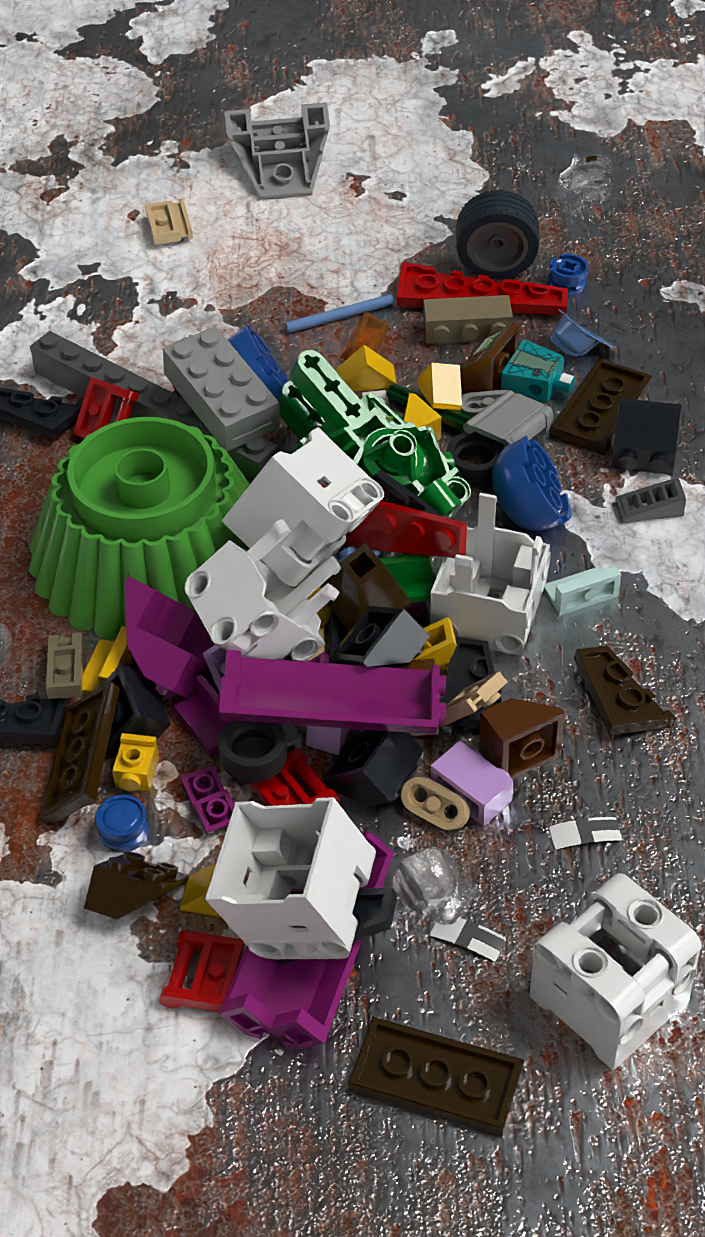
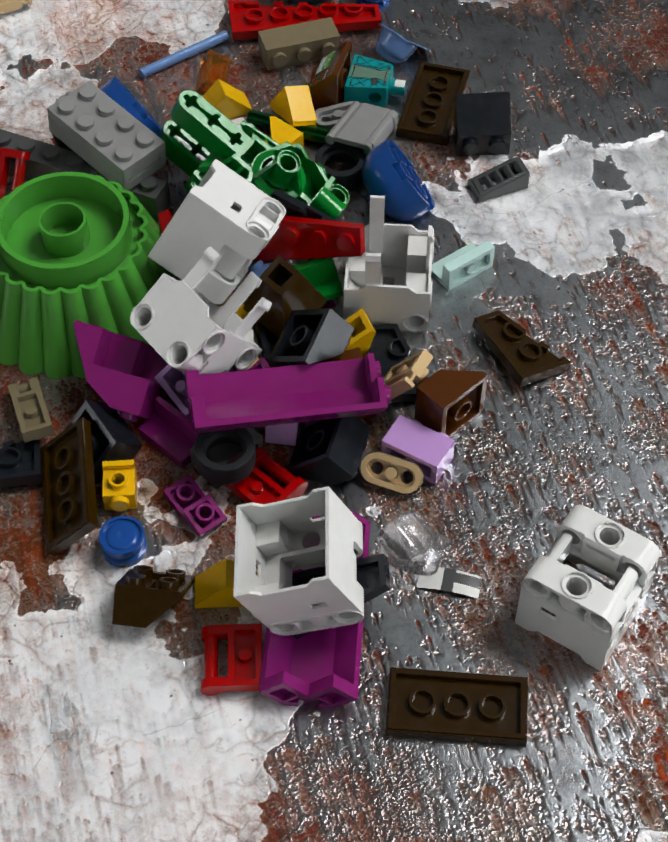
camera: 15 degrees left, 5 degrees up
yellow panel [82,626,134,695] -> none
white sticker [549,817,622,850] -> none

